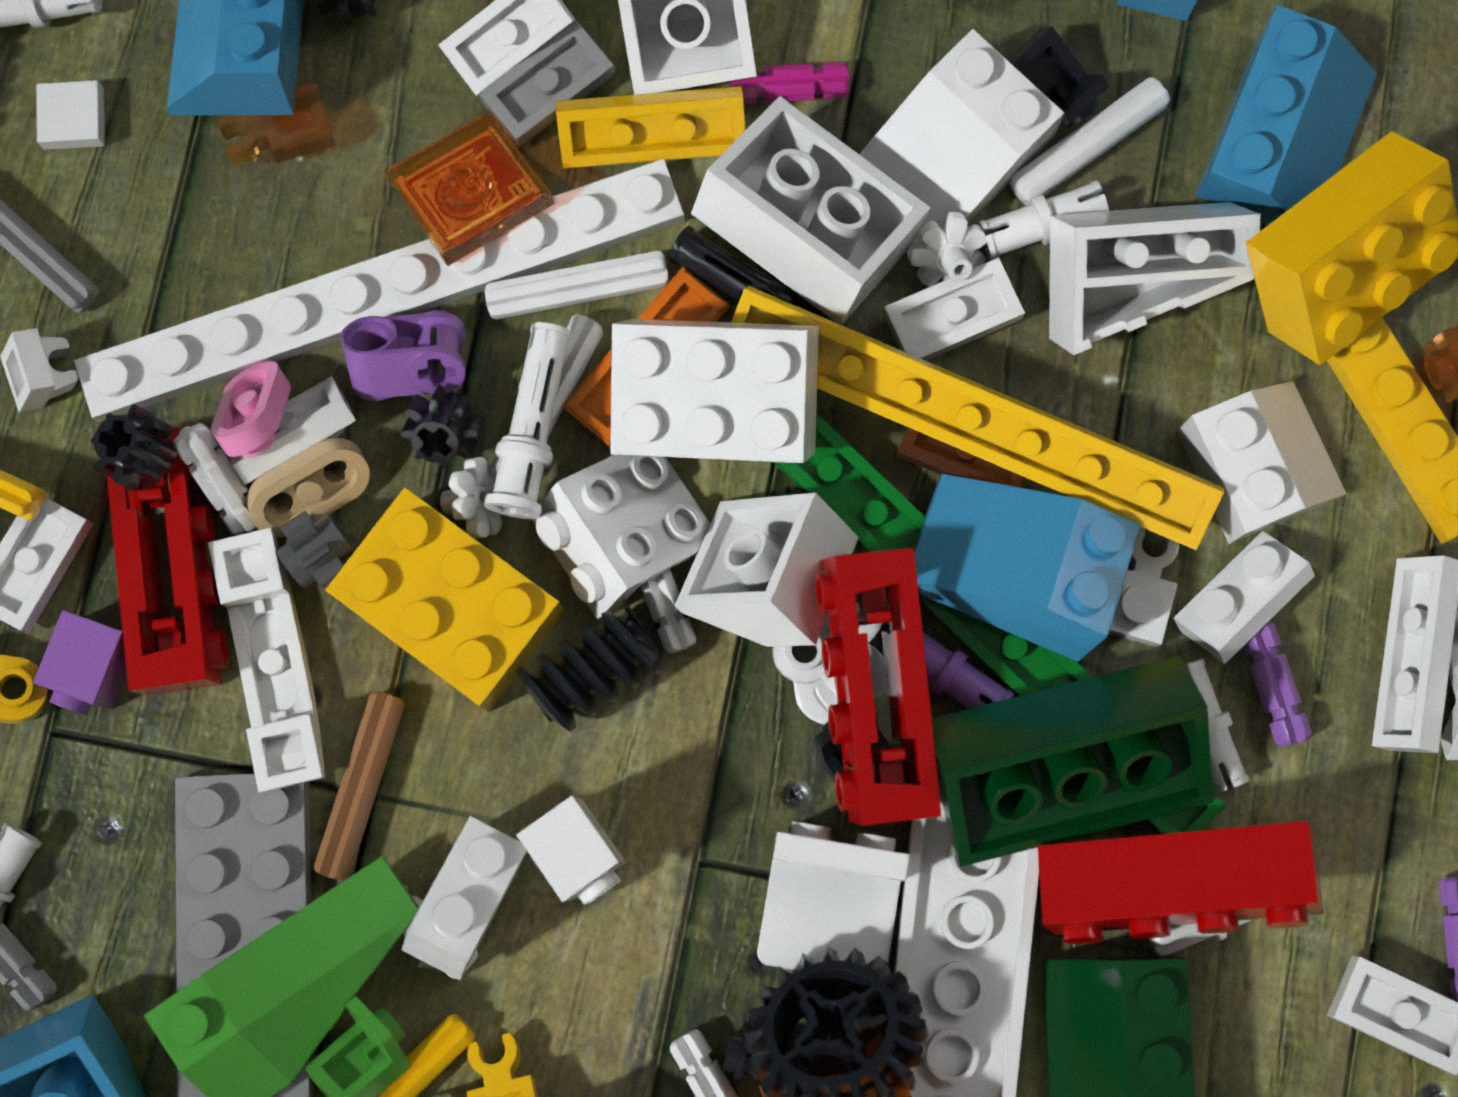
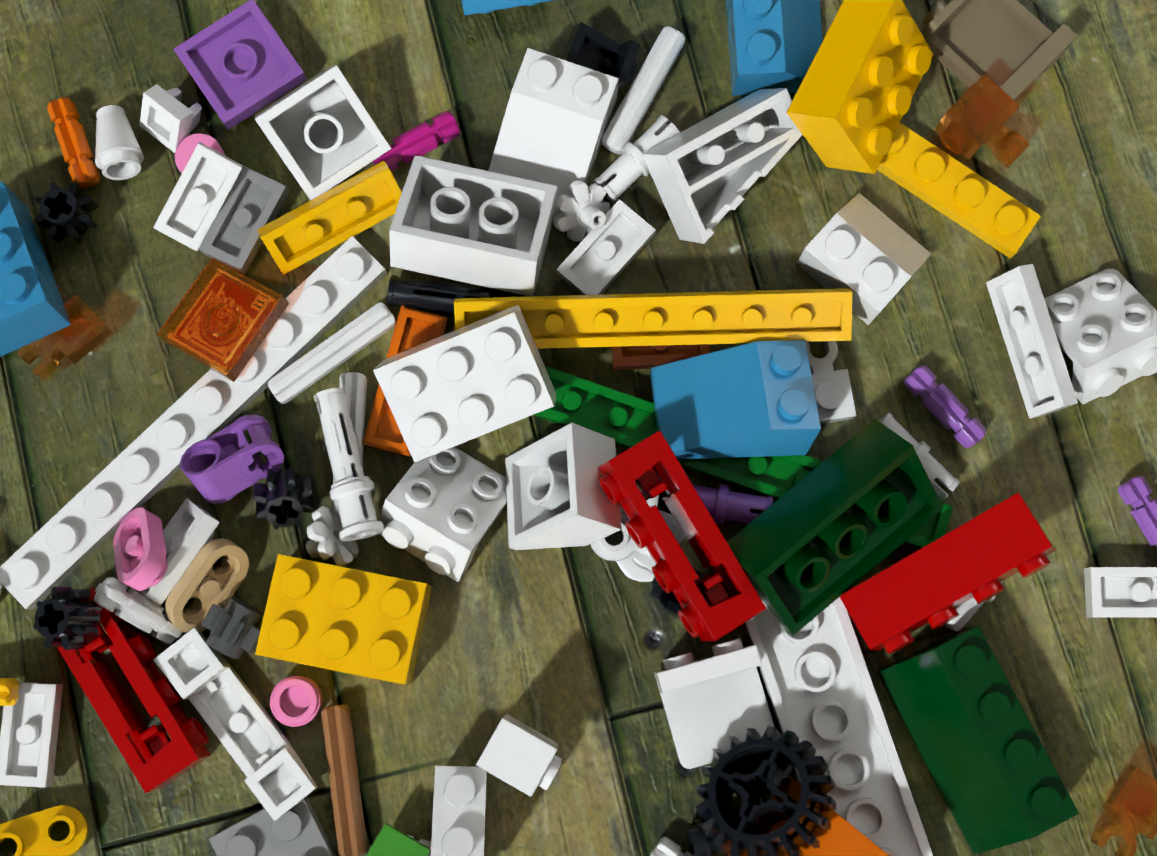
camera: 30 degrees left, 0 degrees up
medium lavender brick [33,610,127,715] -> none
black piece [516,599,662,732] -> none
white axle [640,569,697,654] -> none
white plate [1173,531,1315,664] -> none
none -> bright pink tile [270,676,323,727]

